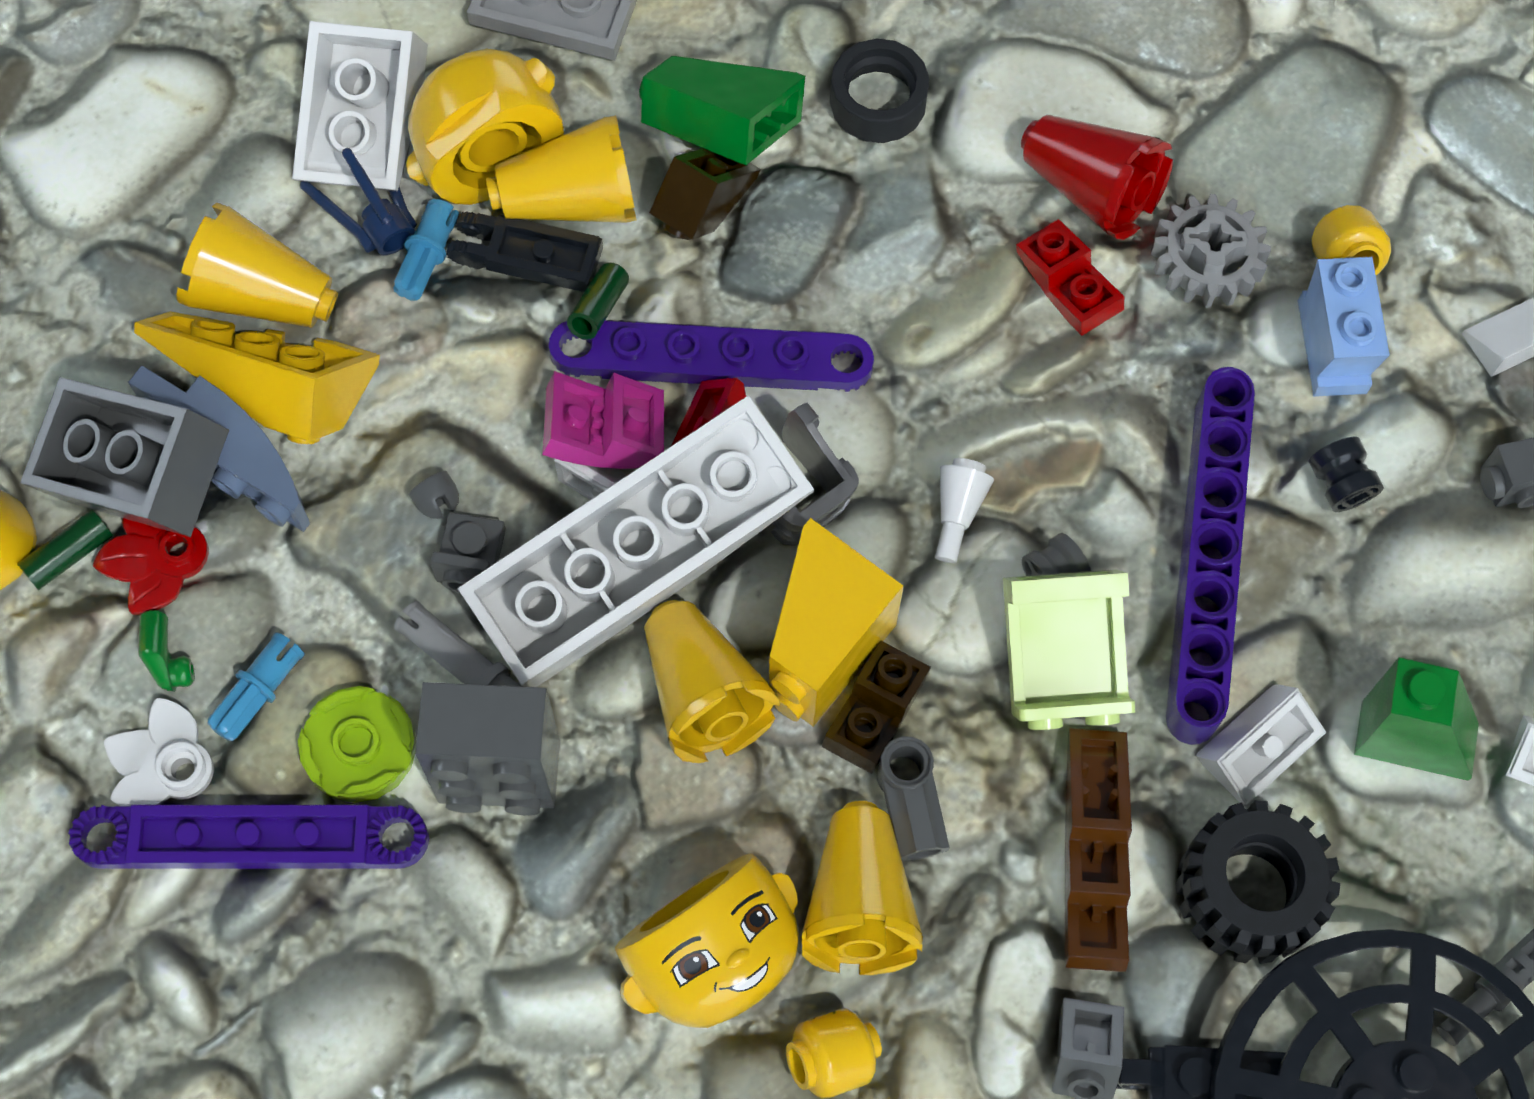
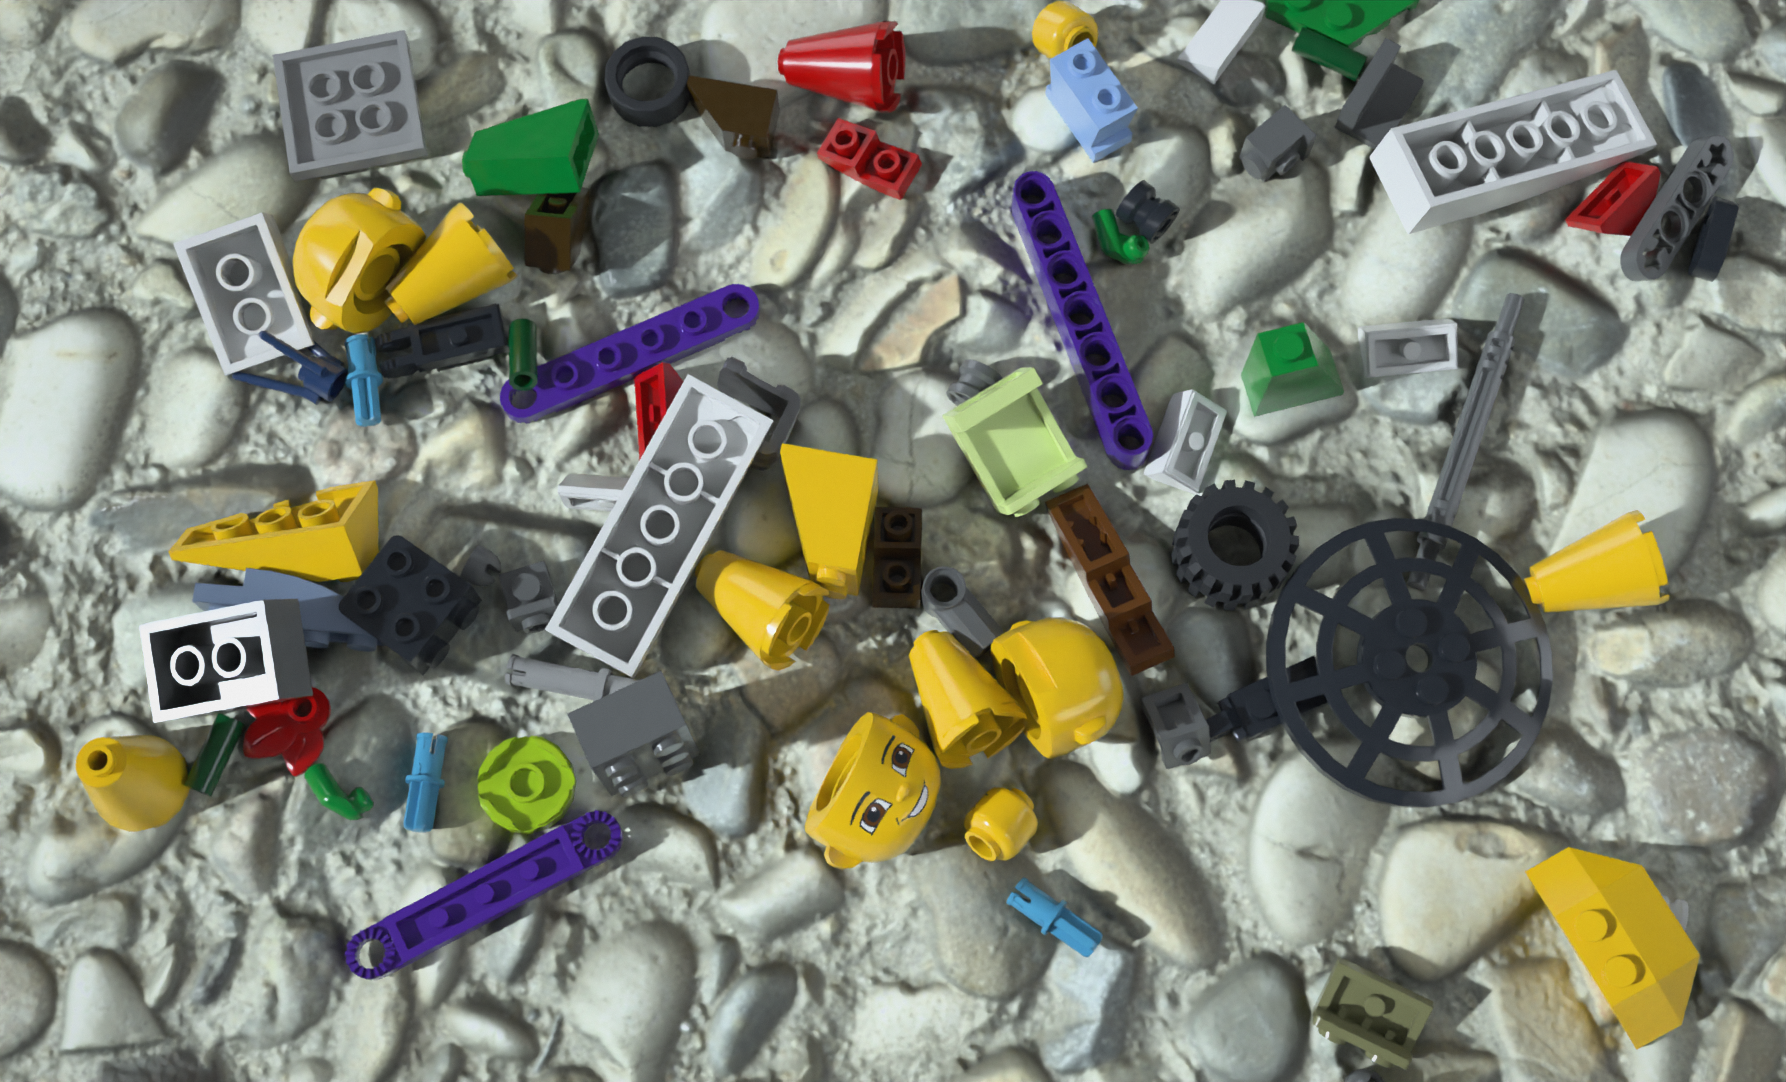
camera: 25 degrees left, 5 degrees up
white plate [104,698,214,806] -> none
yellow cone [176,203,338,328] -> none
dark pink slope [542,371,664,469] -> none
white cone [935,458,994,563] -> none
light grey gear [1151,194,1271,308] -> none
none -> black bracket [338,535,482,676]
none -> dark brown slope [687,75,780,159]
none -> yellow piece [991,617,1124,759]
none -> green arm [1092,209,1150,265]

